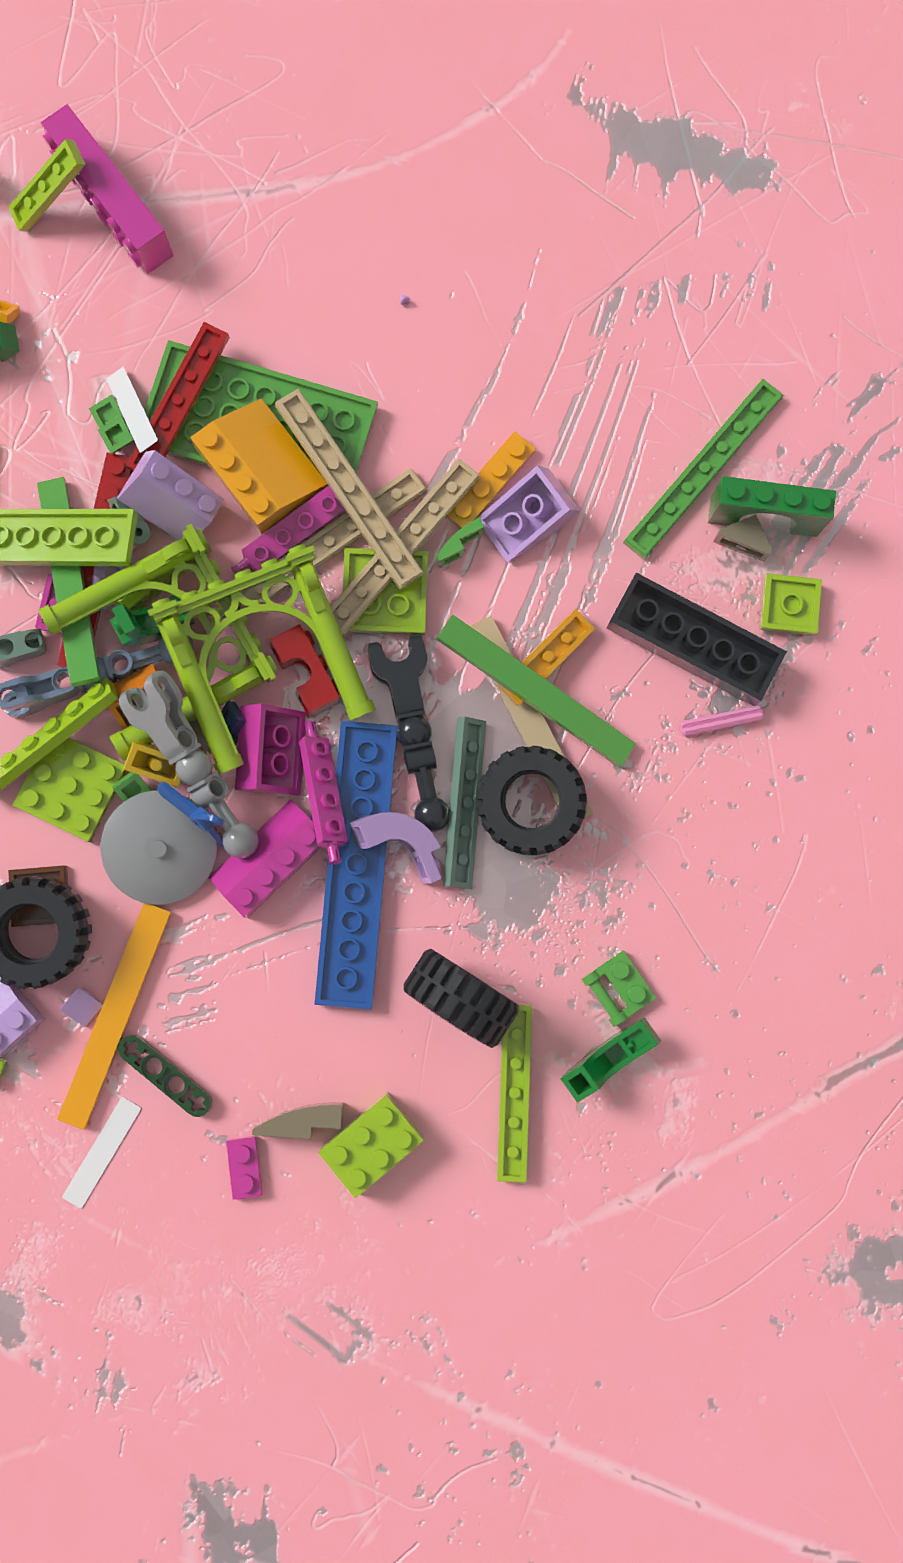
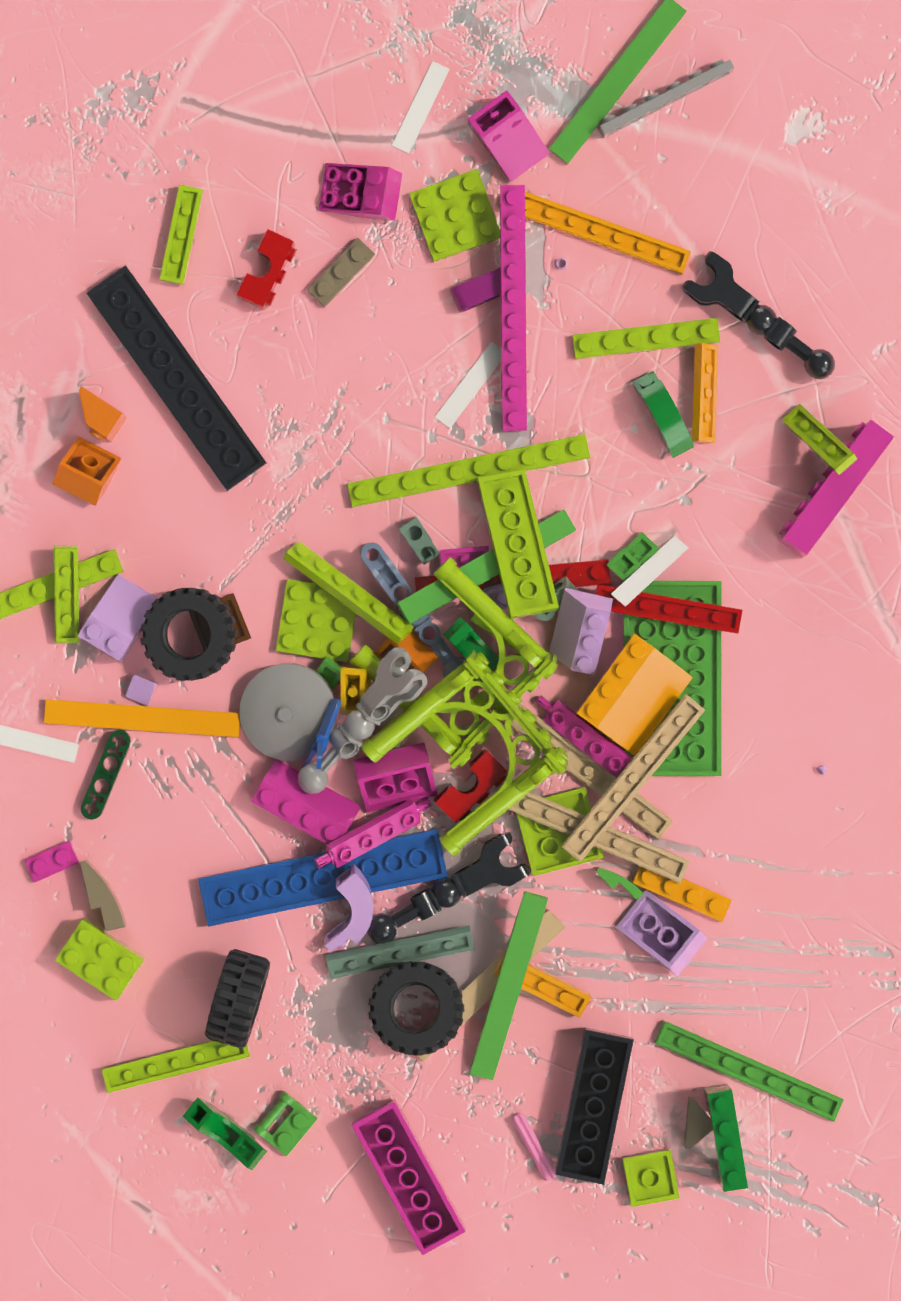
camera: 80 degrees right, 5 degrees up
dark blue tile [221,701,246,740] -> none
none -> dark pink brick [352,1099,466,1256]

